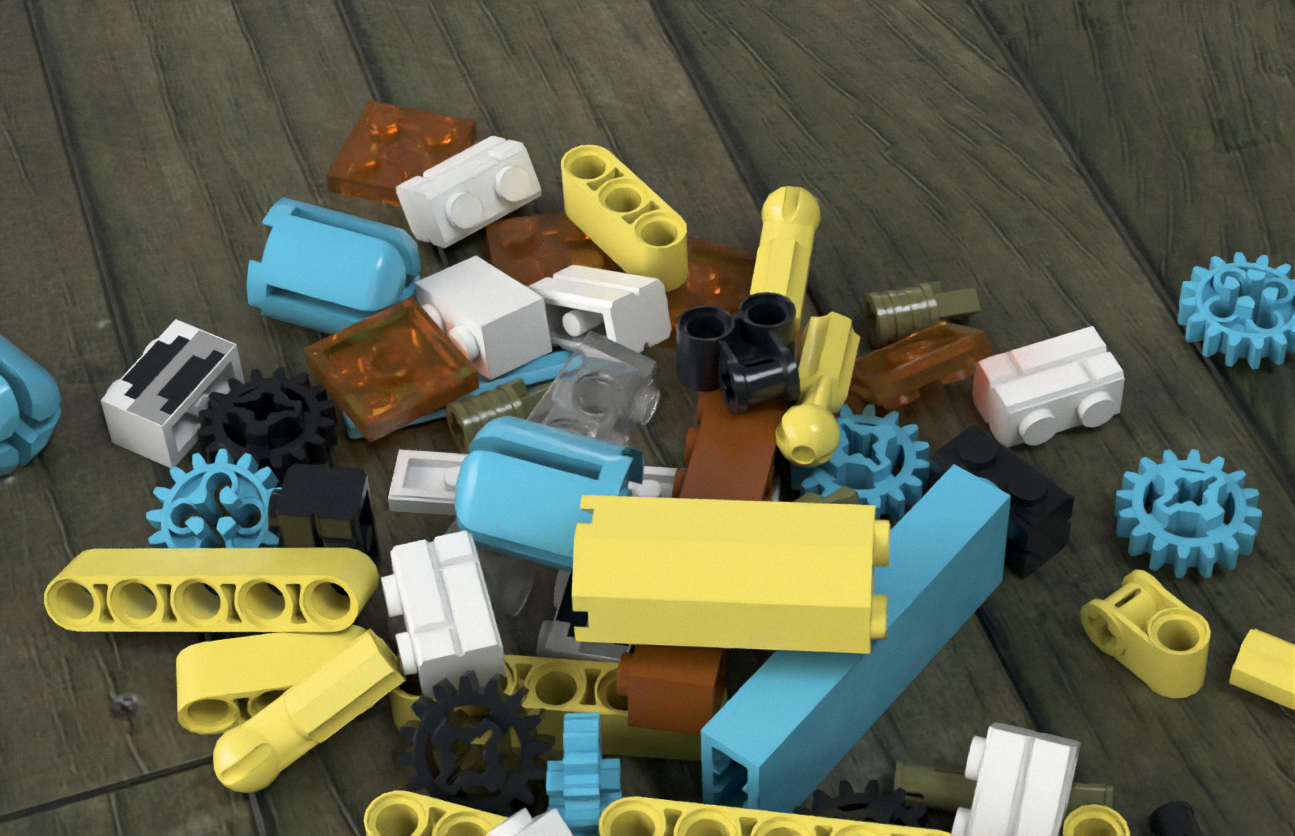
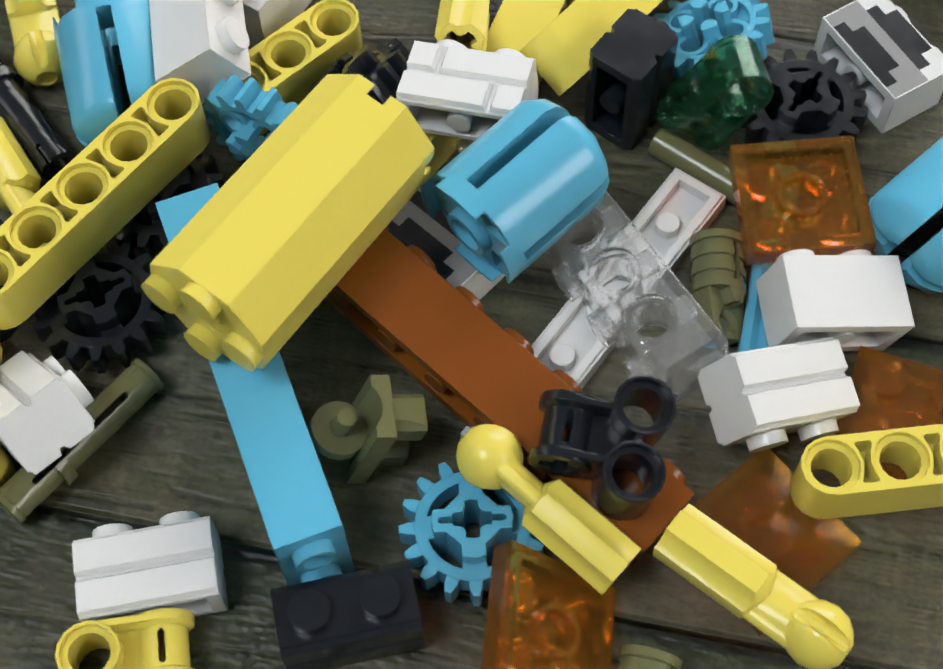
camera: 120 degrees right, 15 degrees up
none -> white brick [72,511,229,622]
none -> olive piece [648,127,765,214]
none -> clear green piece [657,35,774,151]

